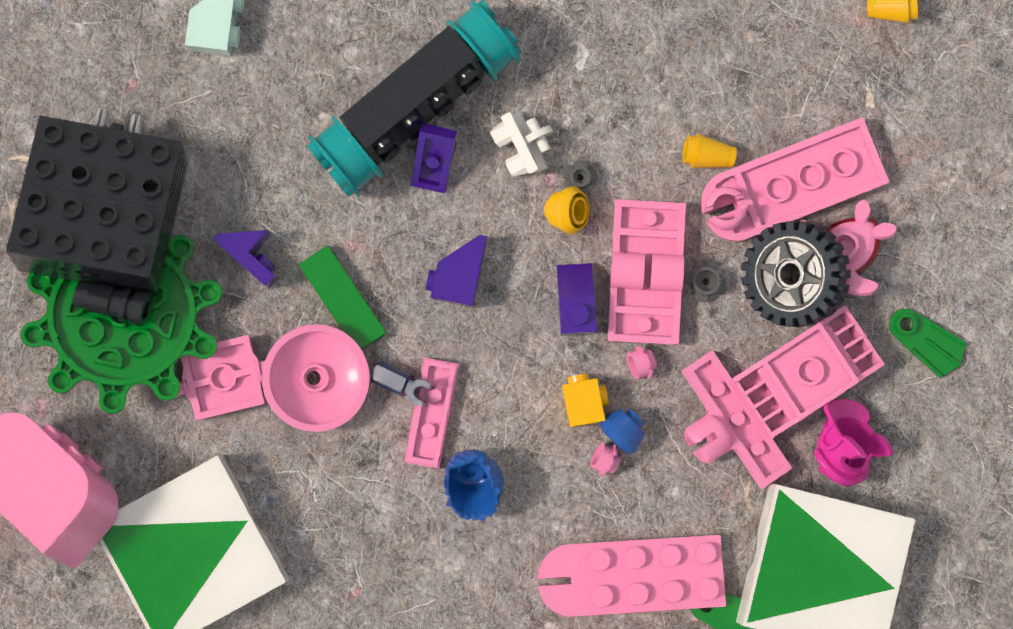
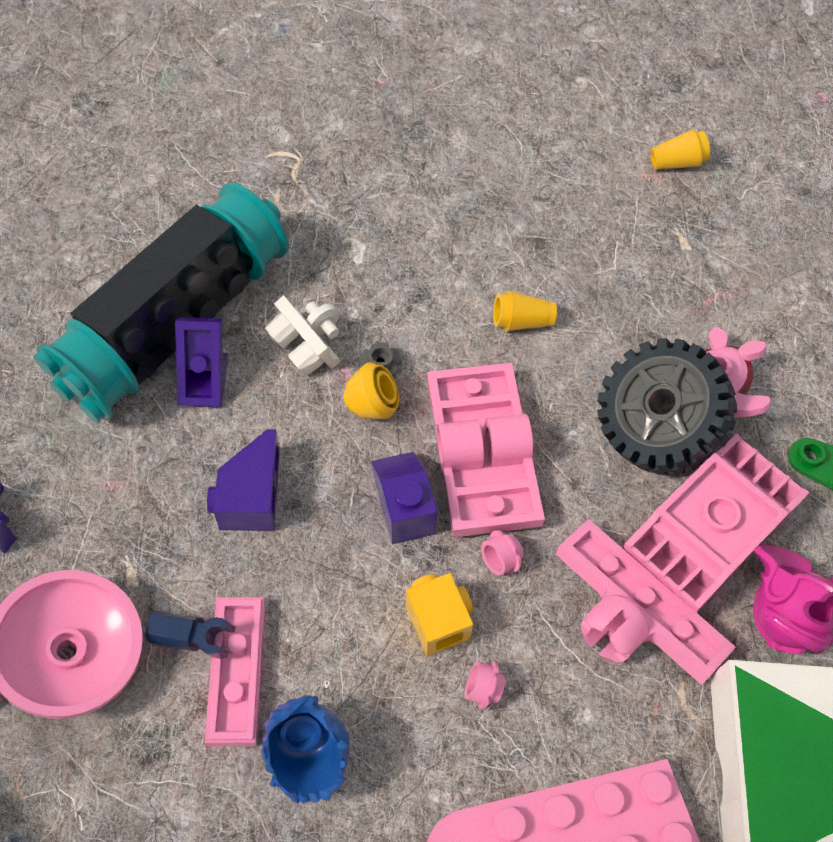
camera: 20 degrees left, 25 degrees down
green tile [298,245,387,350] -> none
blue cone [599,408,645,454] -> none
dark grey plate [685,261,726,303] -> none
bright pink plate [701,117,890,242] -> none

